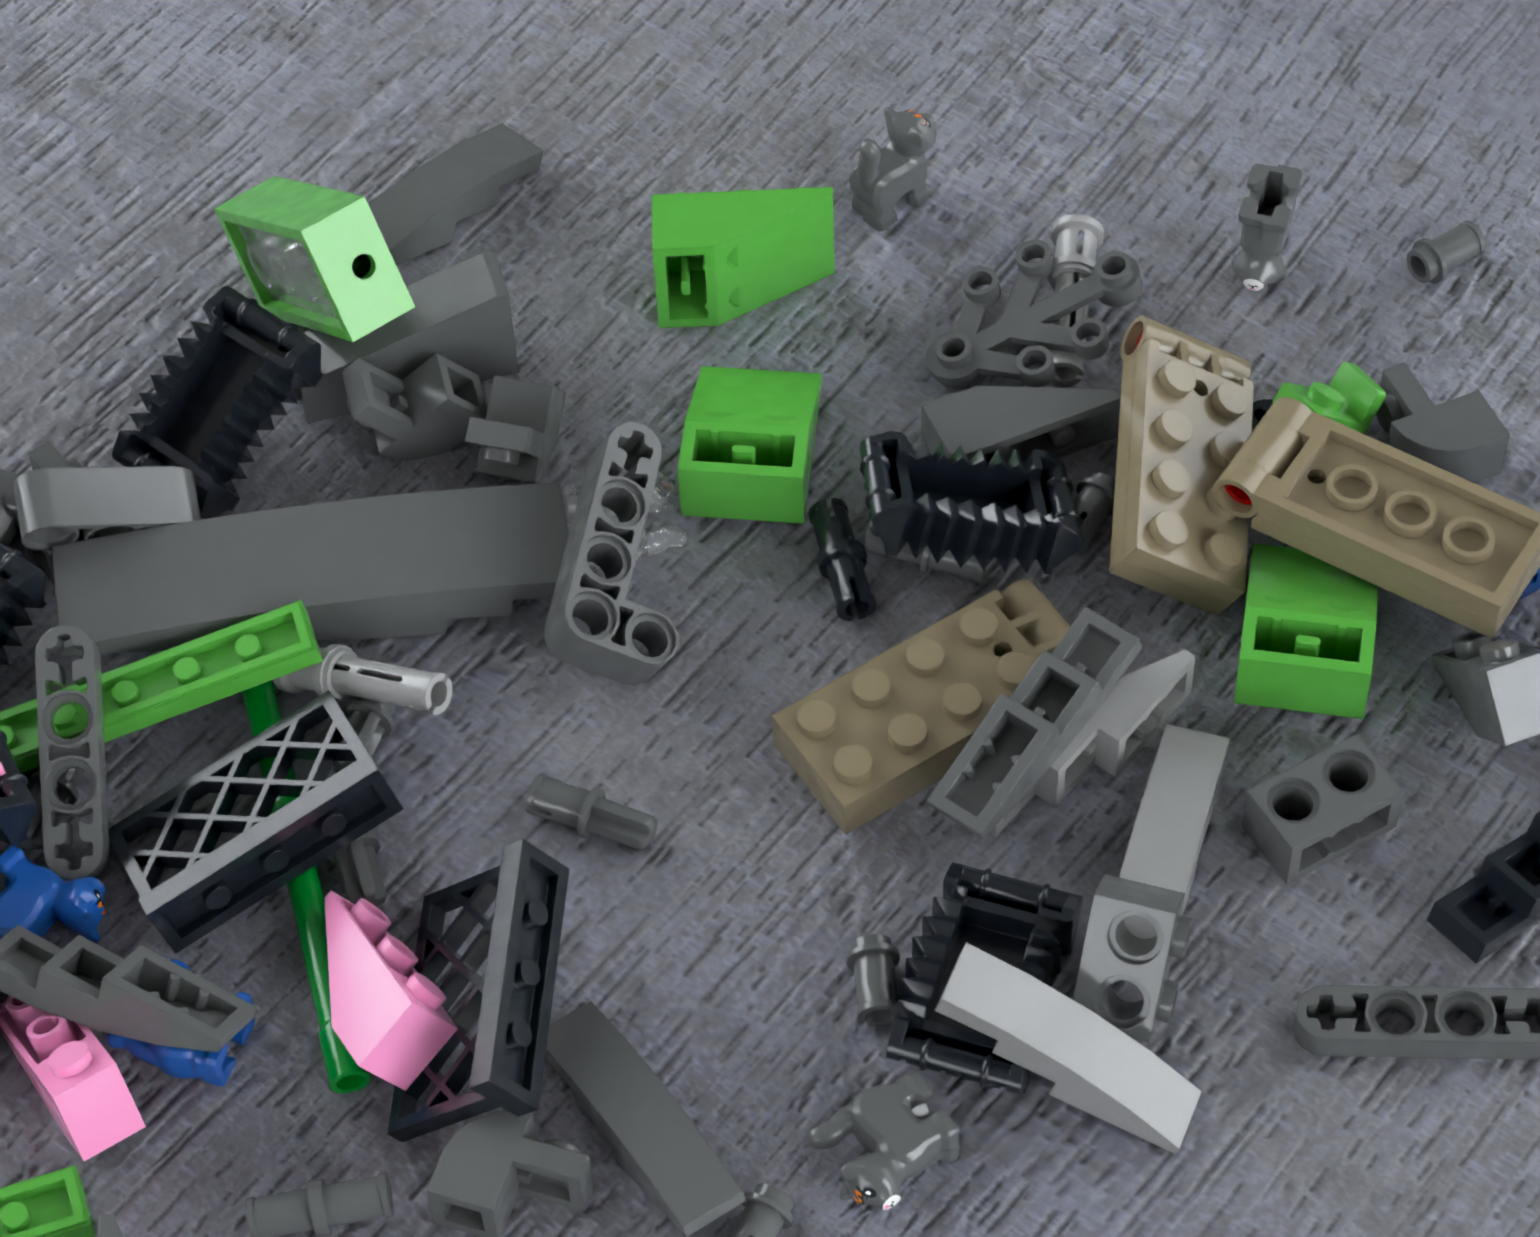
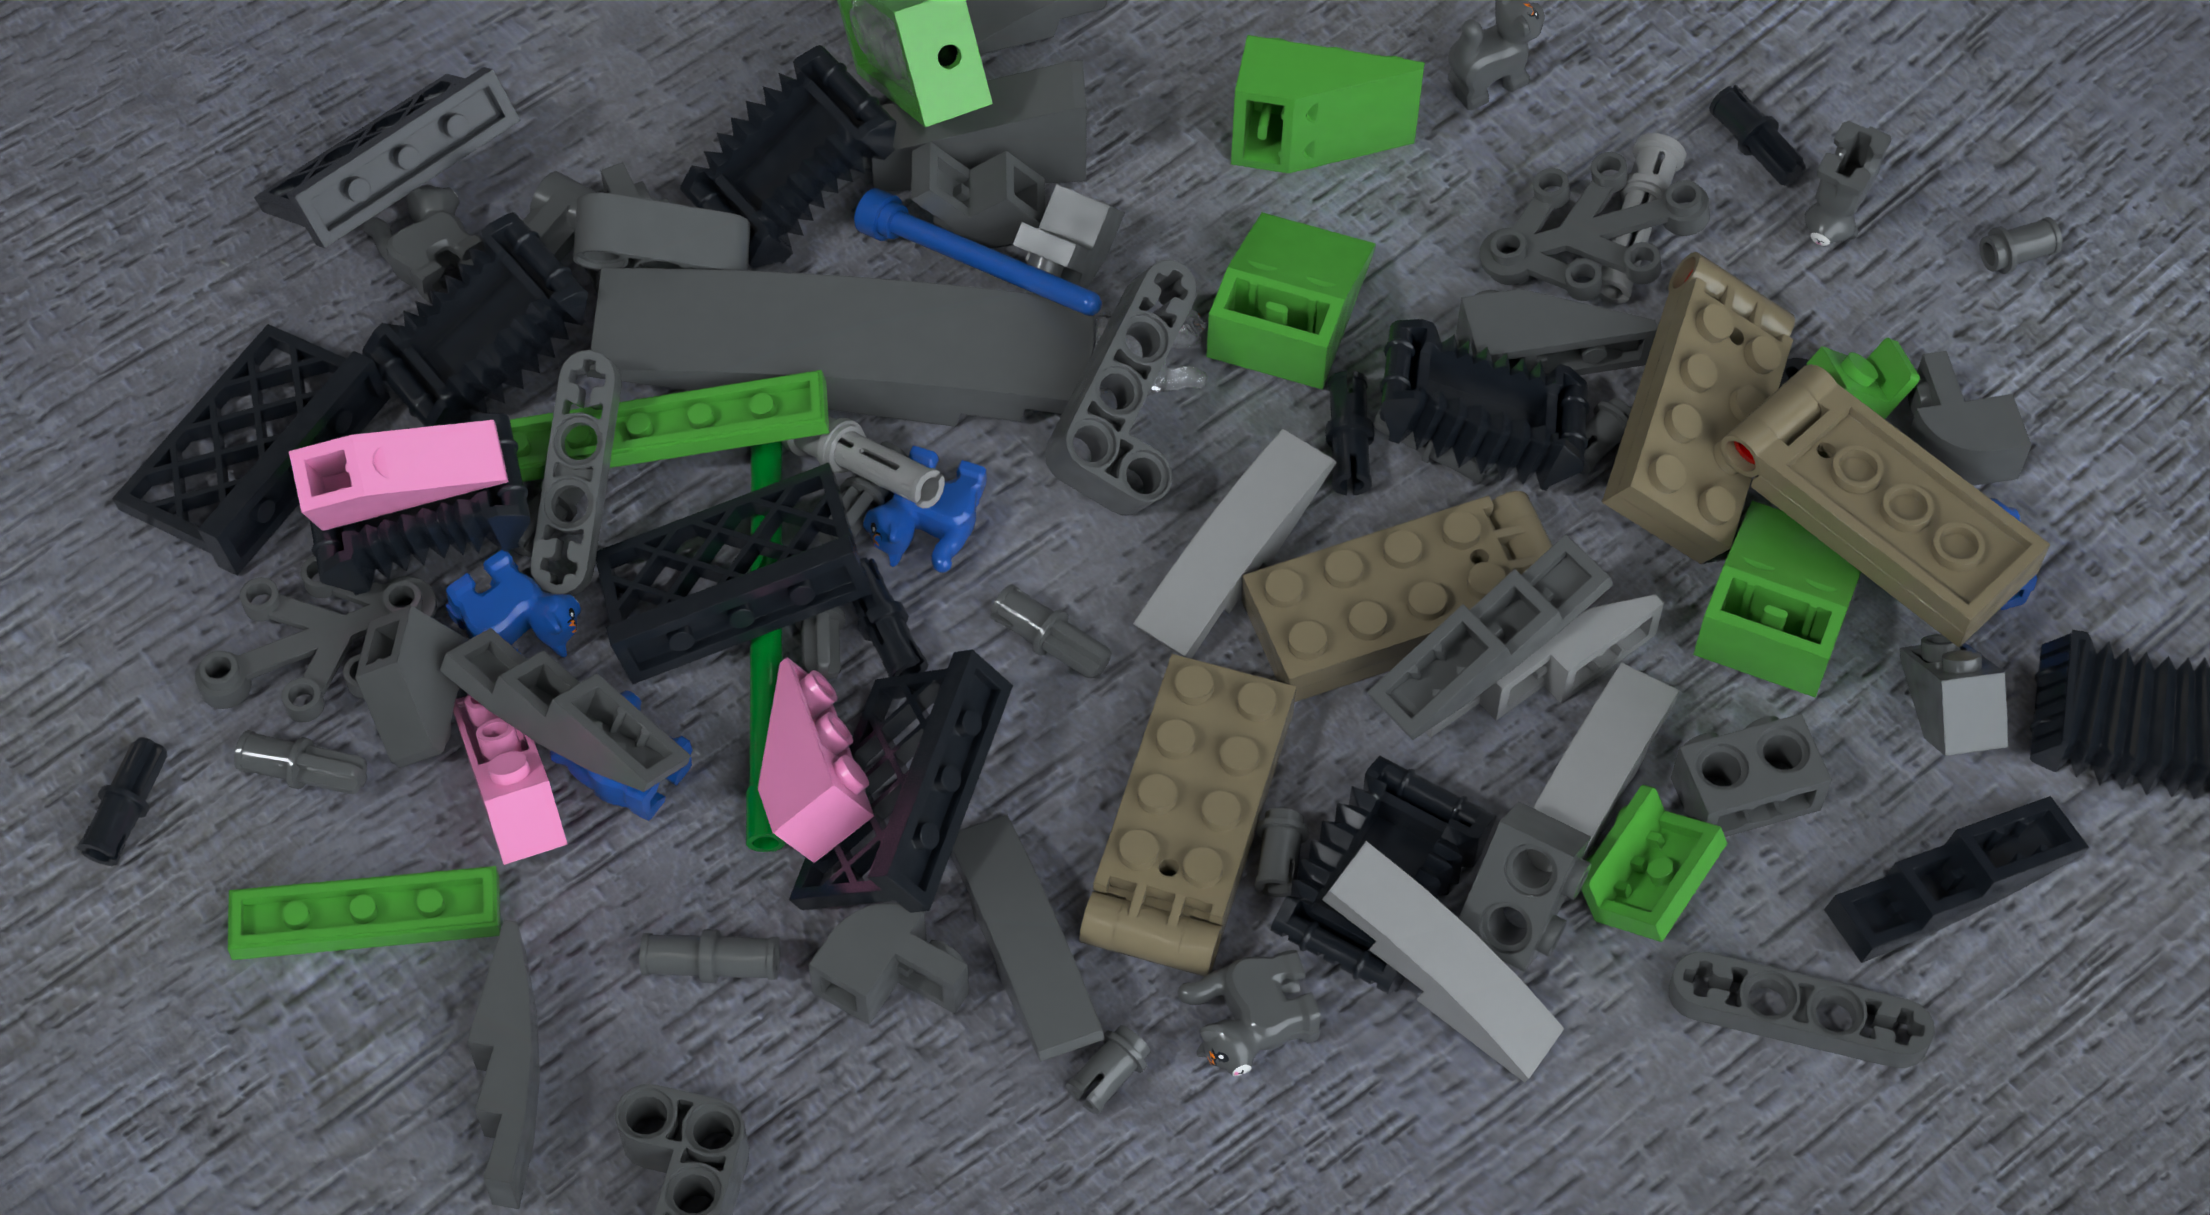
camera: 10 degrees right, 5 degrees up
none -> black pin [852,558,929,677]
none -> blue piece [854,188,1102,316]
none -> blue animal [863,446,987,573]
none -> dark tan hinge [1079,654,1296,977]
none -> light grey slope [1133,429,1336,659]
none -> bright green bracket [1581,785,1728,942]
none -> black axle [1709,85,1806,186]

